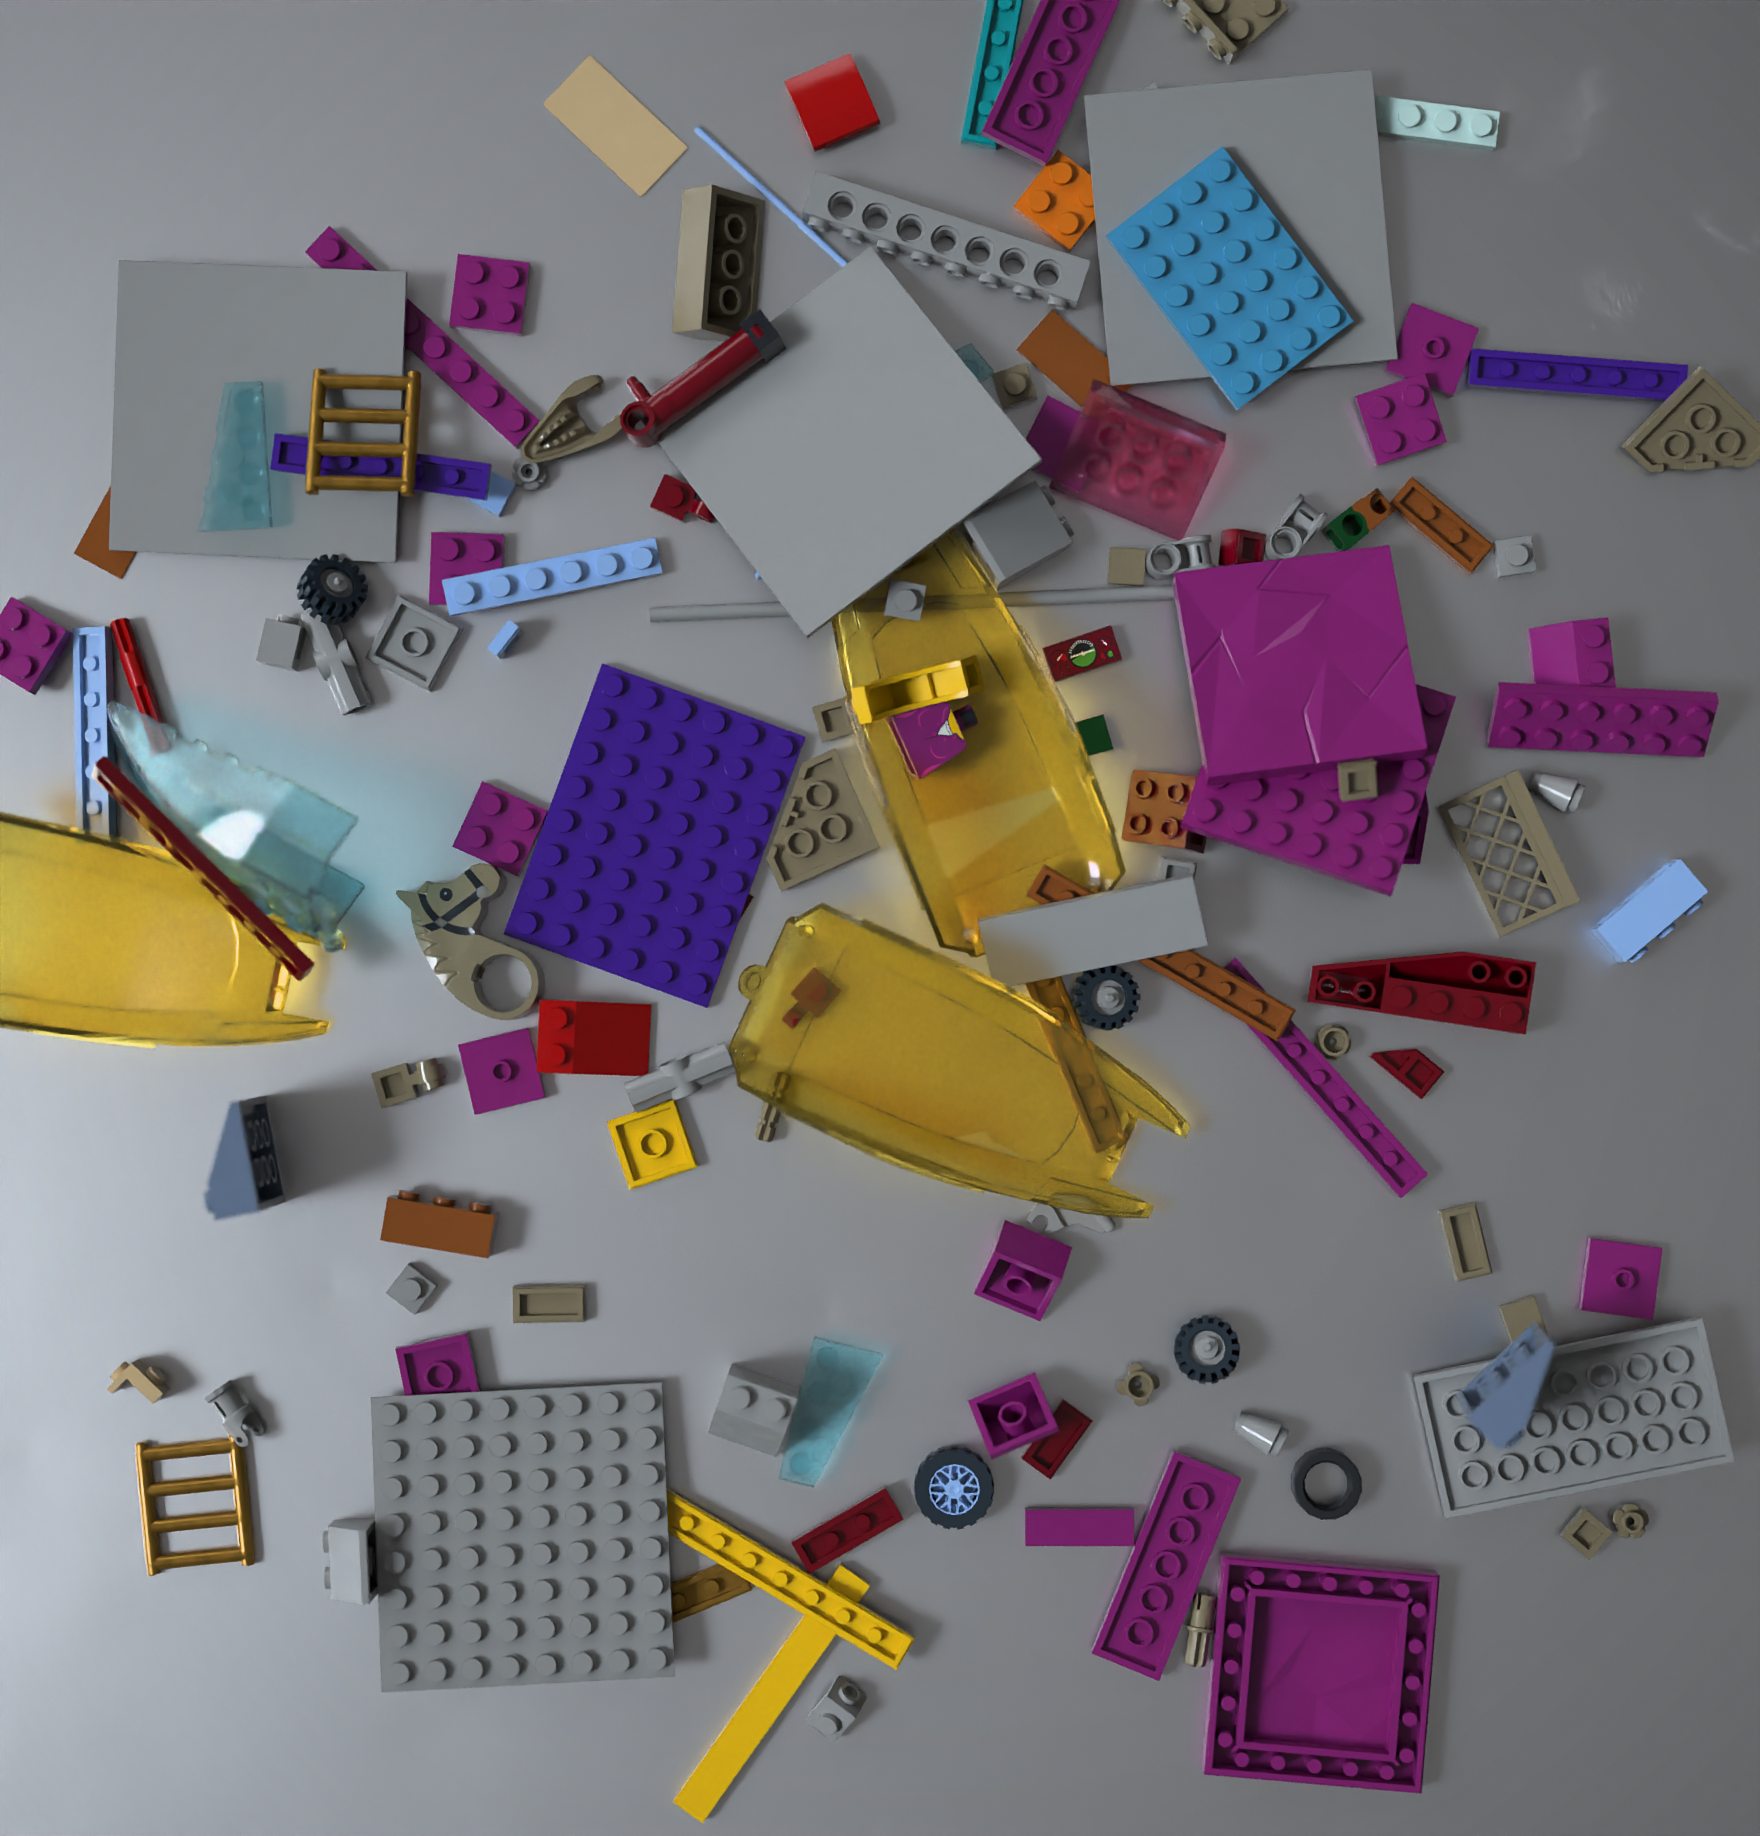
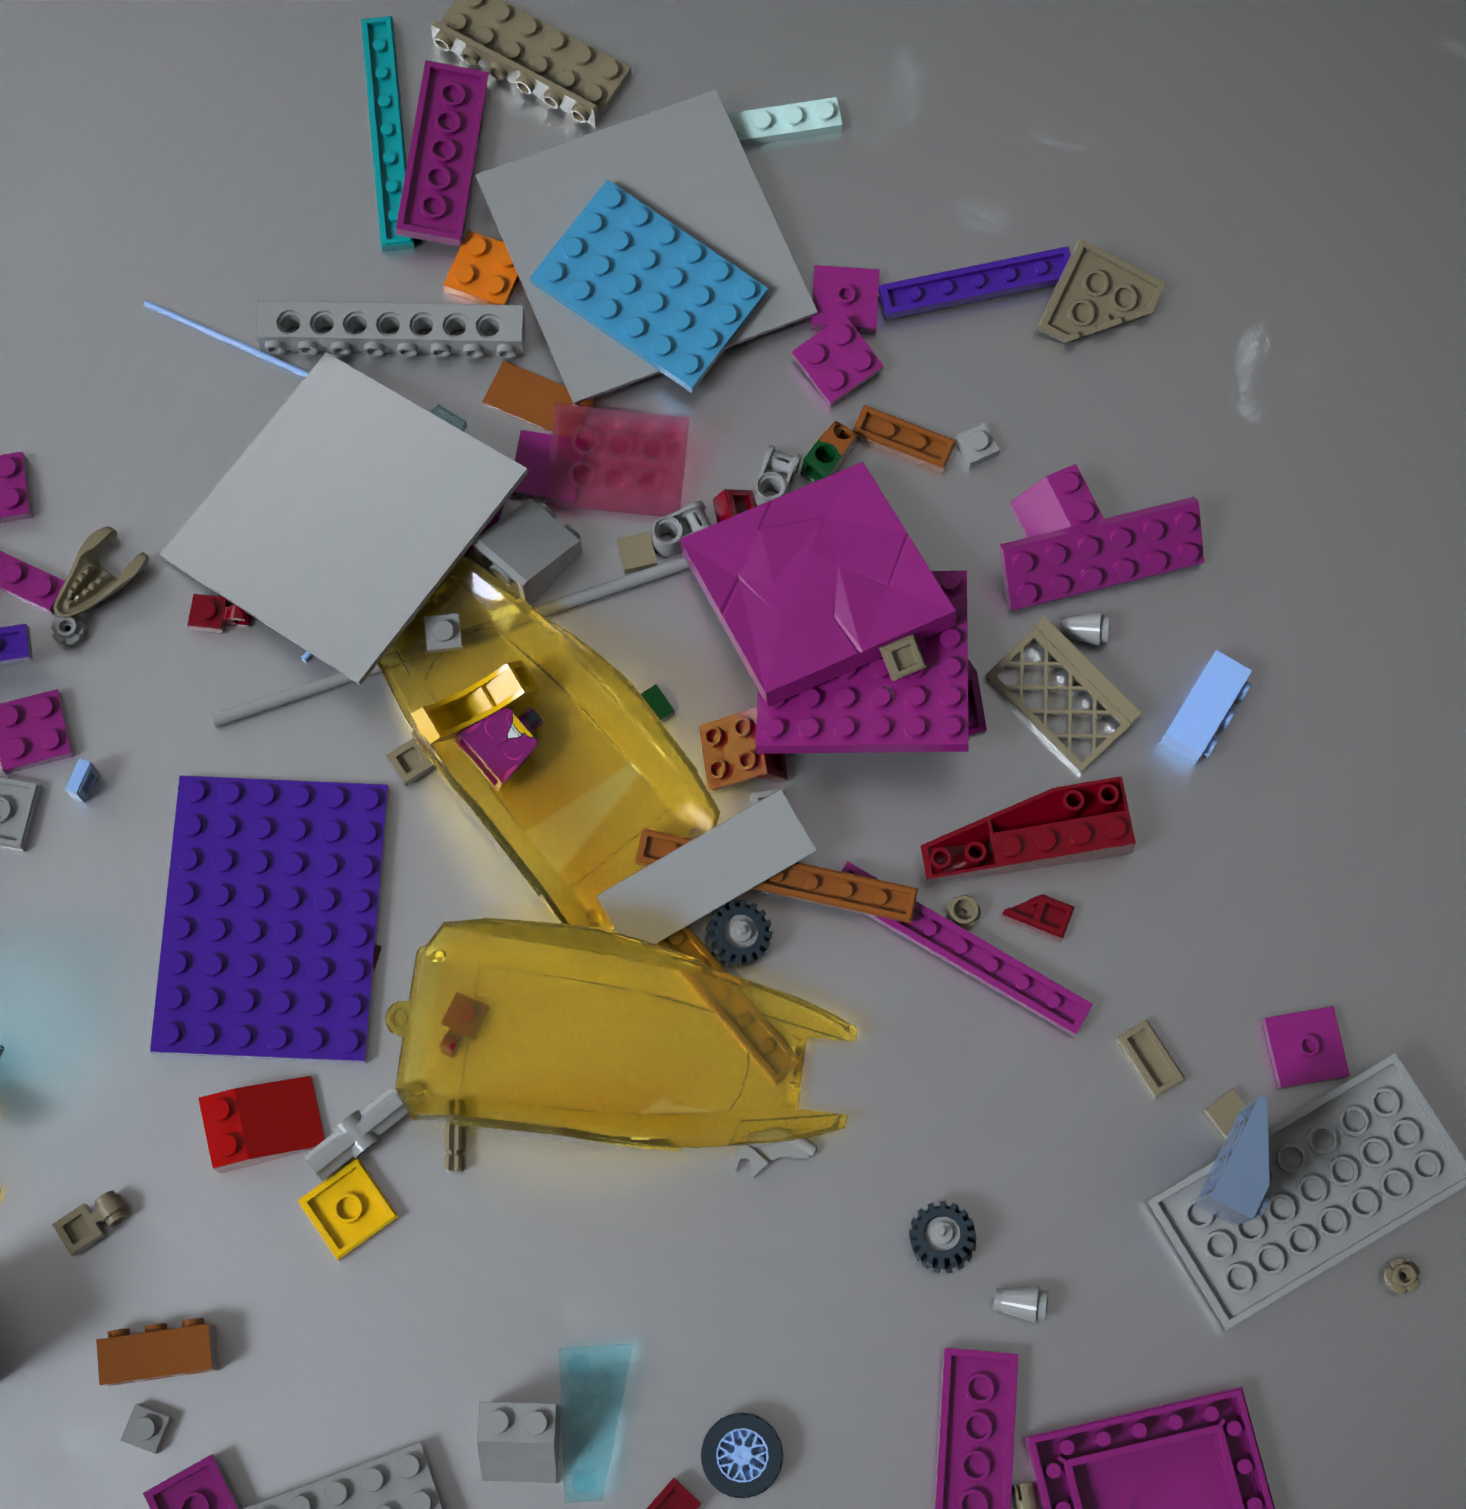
camera: 20 degrees left, 15 degrees down
dark tan animal [396,863,545,1020] -> none
light blue plate [442,538,663,617] -> none
magenta plate [452,781,548,877] -> none
magenta plate [458,1028,546,1115] -> none
light blue tile [467,471,517,517] -> none
dark tan tile [513,1284,587,1323] -> none
tan sticker [543,56,687,196] -> none
dark red piece [620,309,787,448] -> none
dark tan slope [672,185,765,342] -> none
dark tan plate [766,748,880,892] -> none
red slope [784,53,880,152] -> none
magenta slope [968,1373,1059,1460] -> none
magenta slope [974,1220,1072,1321] -> none
dark tan plate [991,363,1038,410] -> none
dark red tile [1021,1399,1093,1480] -> none
magenta tile [1025,1508,1134,1546] -> none
tile [1042,625,1122,683] -> none
dark tan plate [1117,1363,1160,1406] -> none
black tyre [1291,1448,1362,1520] -> none
dark tan plate [1559,1507,1613,1560] -> none

